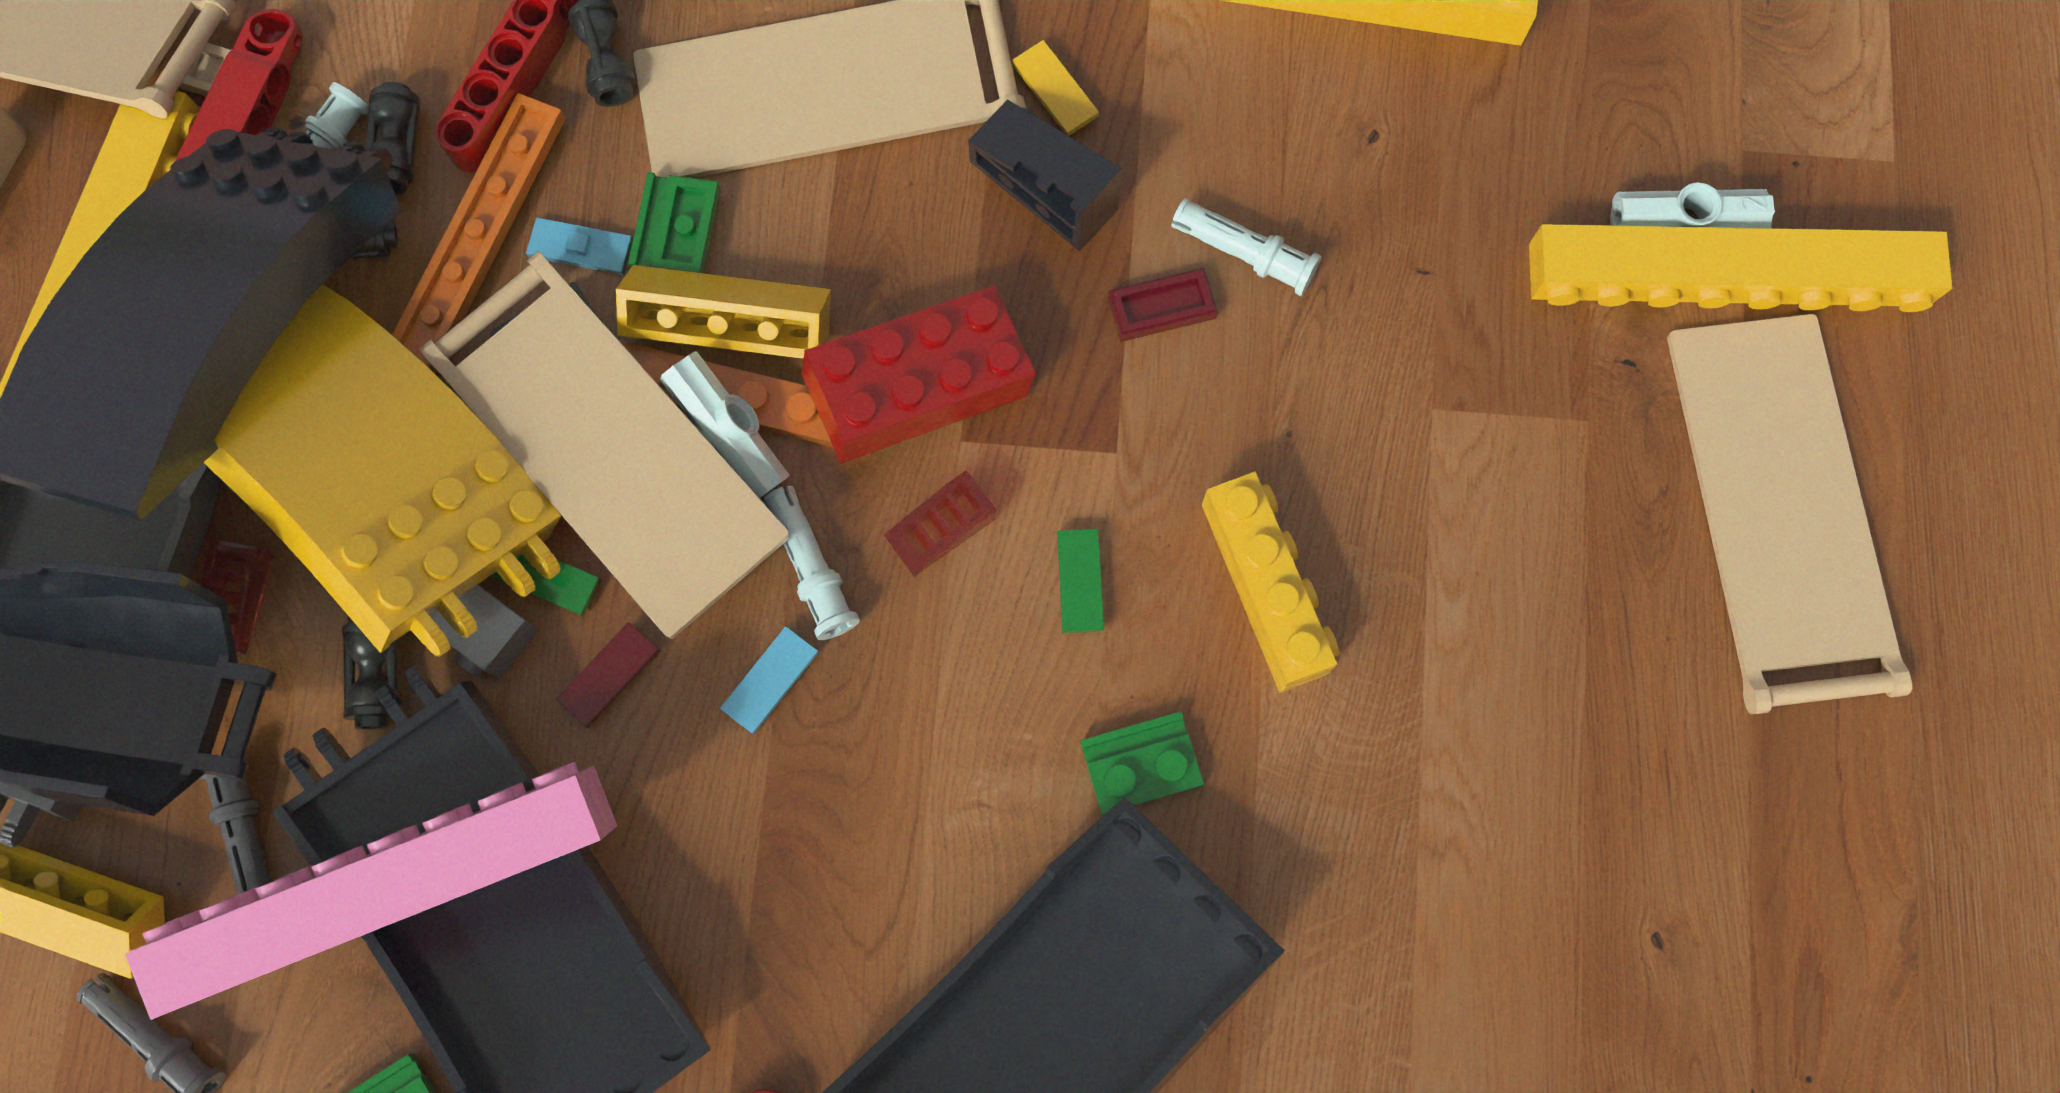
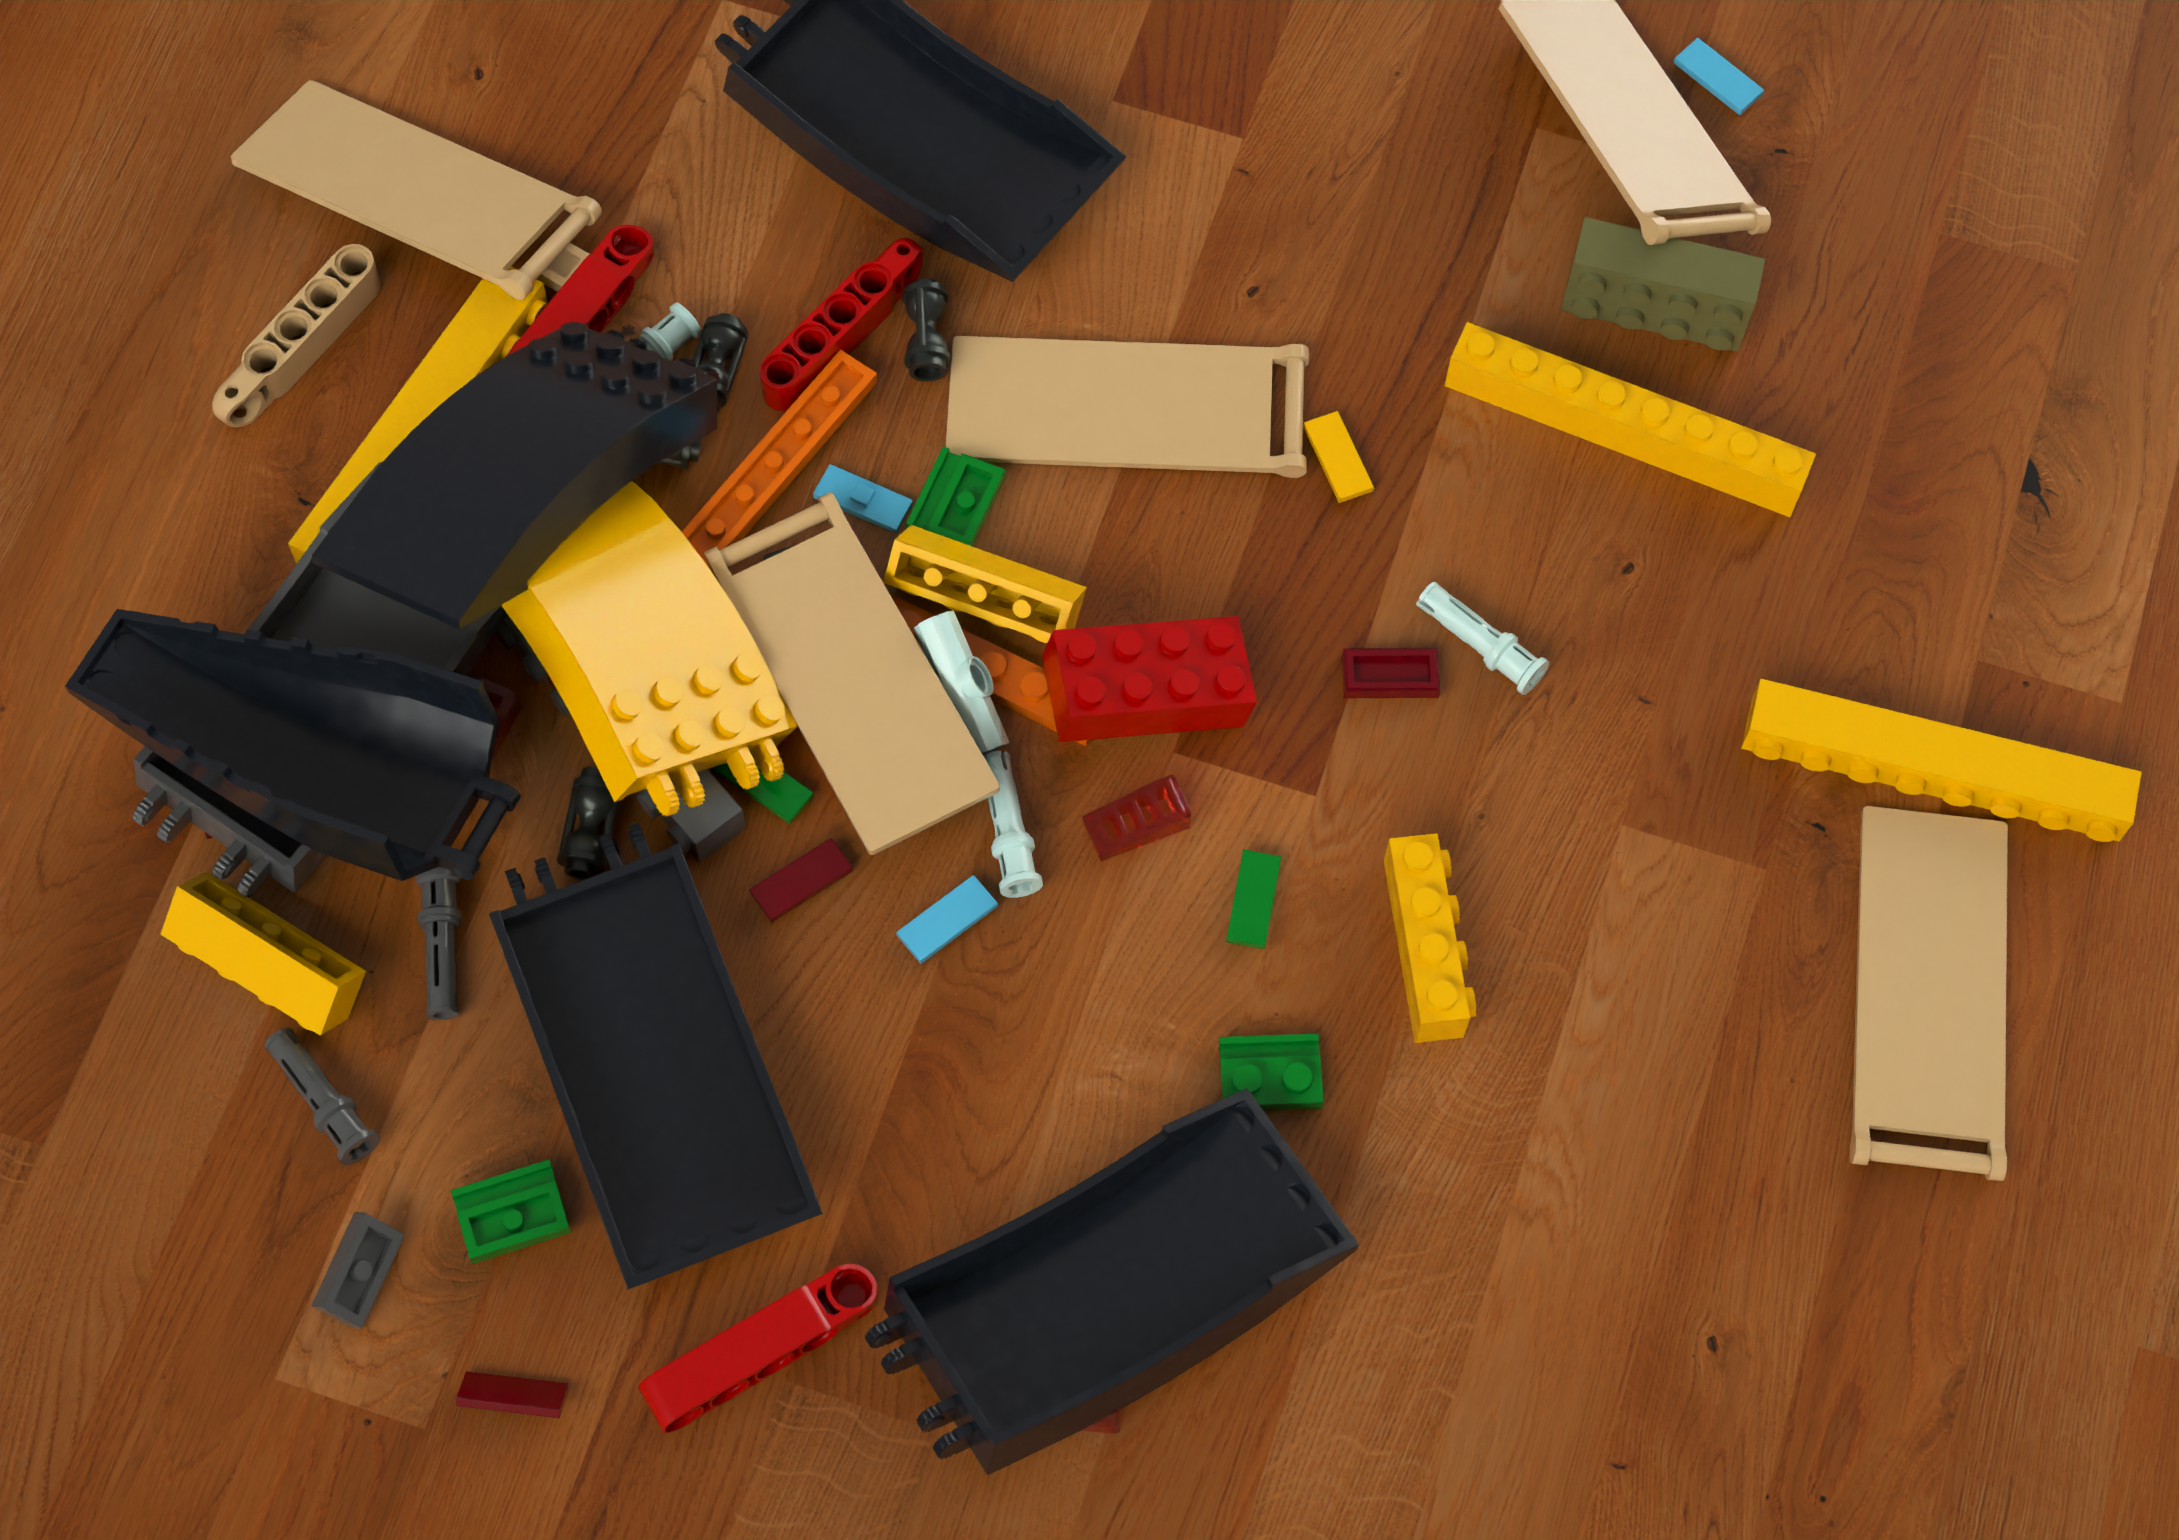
camera: 10 degrees right, 10 degrees down
bright pink brick [125,761,618,1020] -> none
black wedge [968,99,1122,251] -> none
light aqua piece [1610,182,1775,228] -> none

